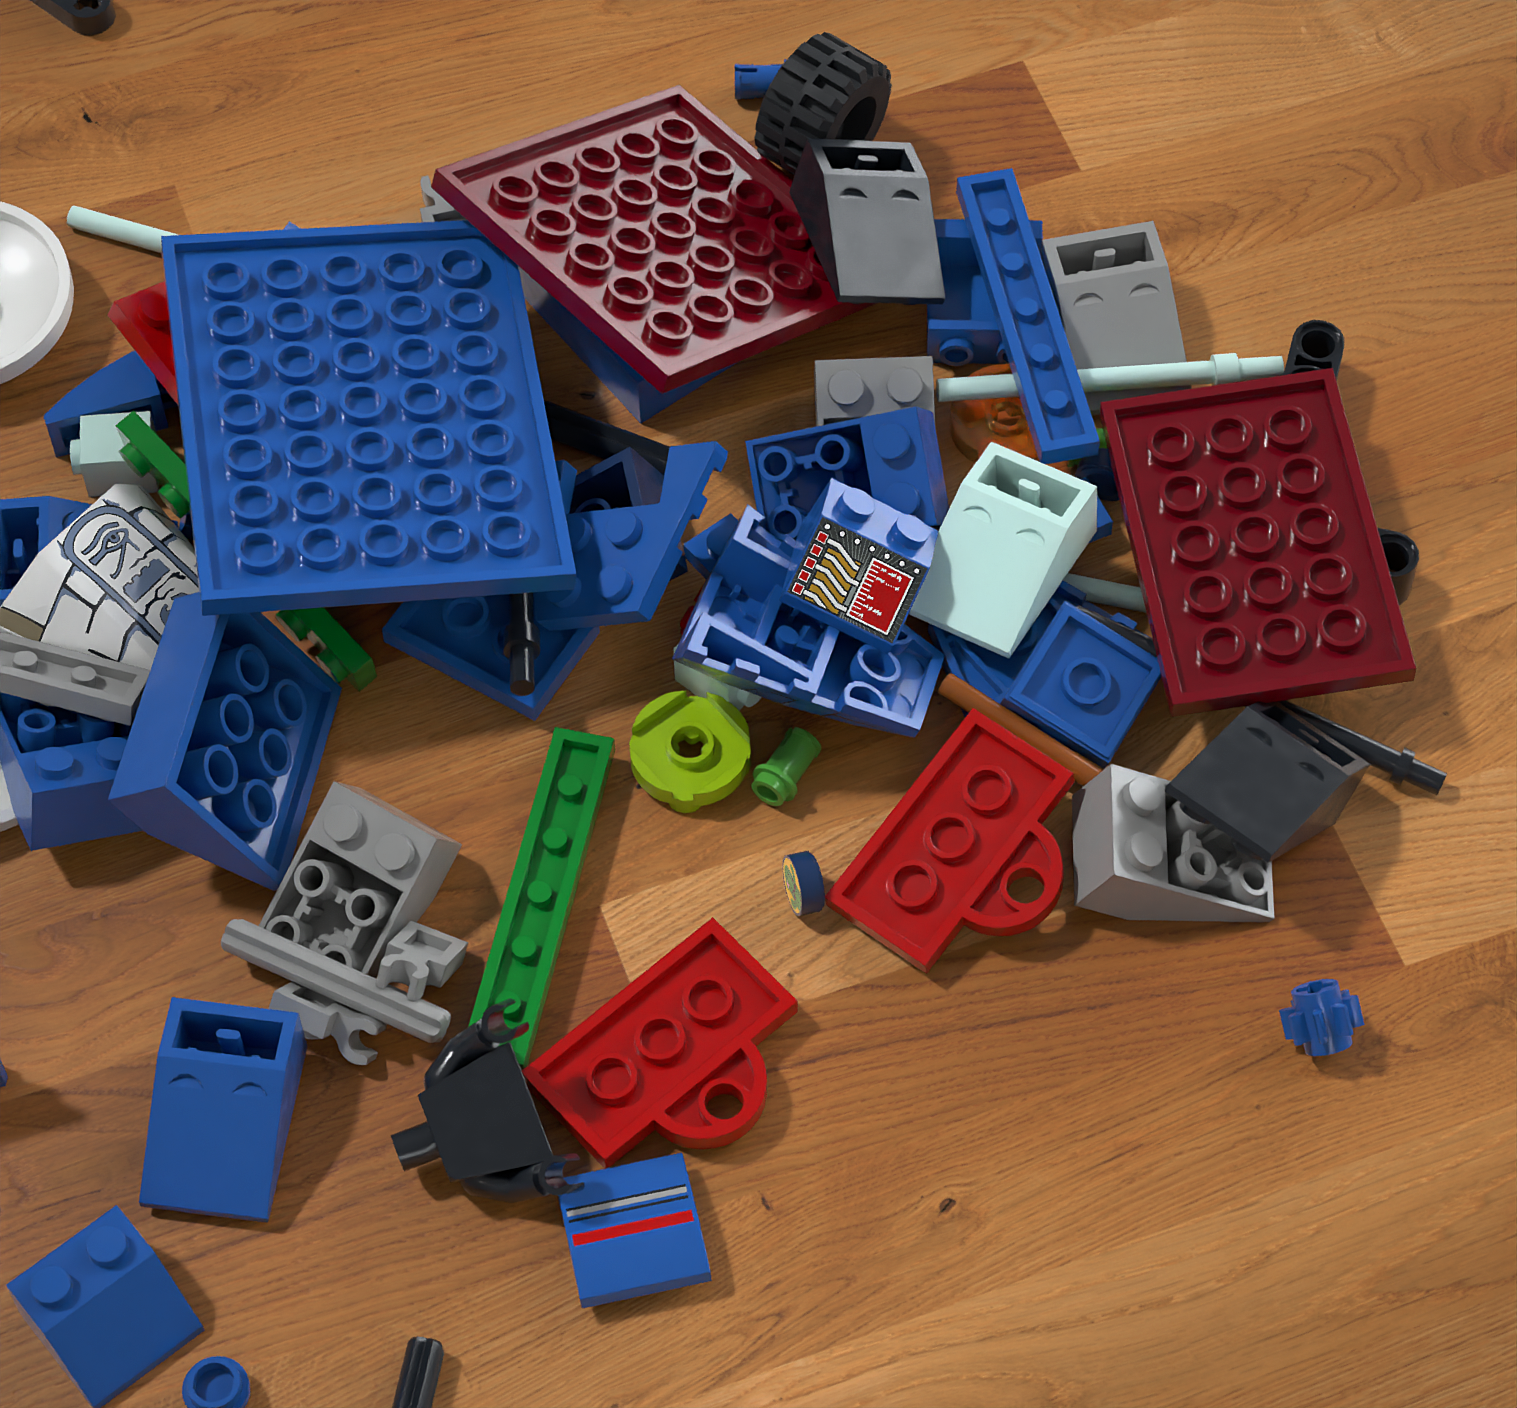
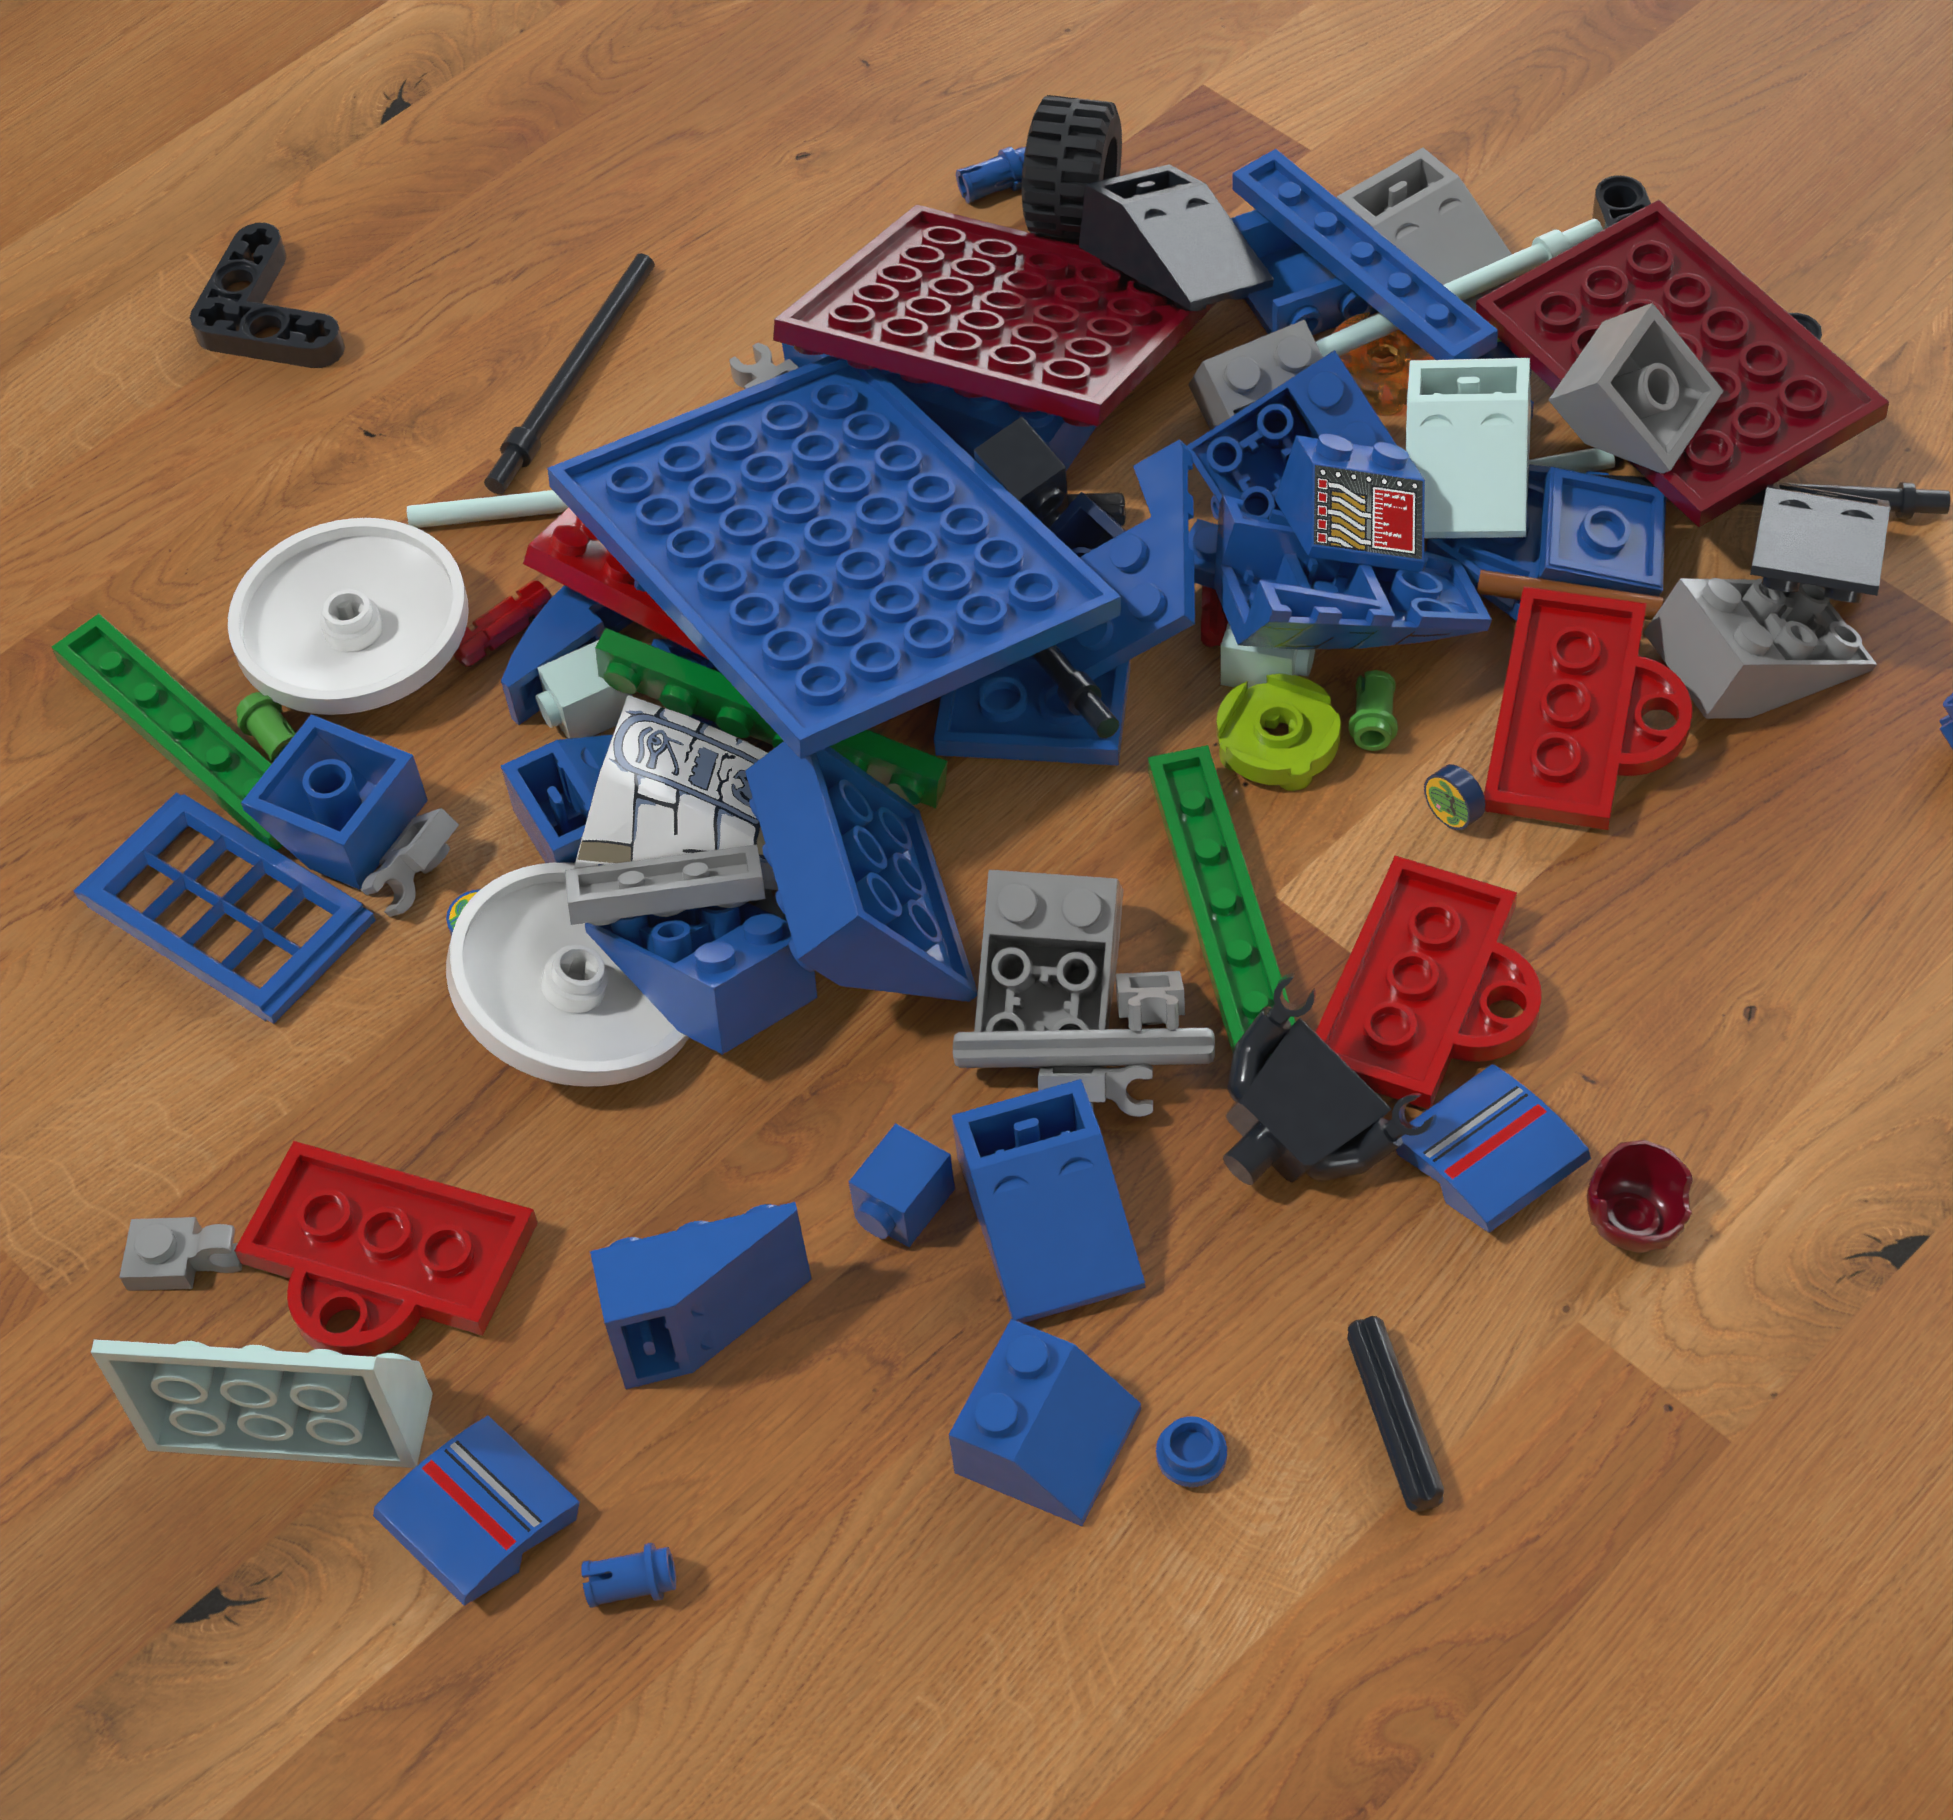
camera: 20 degrees left, 5 degrees down
none -> red axle [453,580,552,667]
none -> black bar [484,253,655,494]
none -> blue brick [848,1123,955,1247]
none -> black brick [974,416,1069,529]
none -> light grey slope [1548,303,1723,473]
none -> dark red hair [1586,1140,1693,1253]

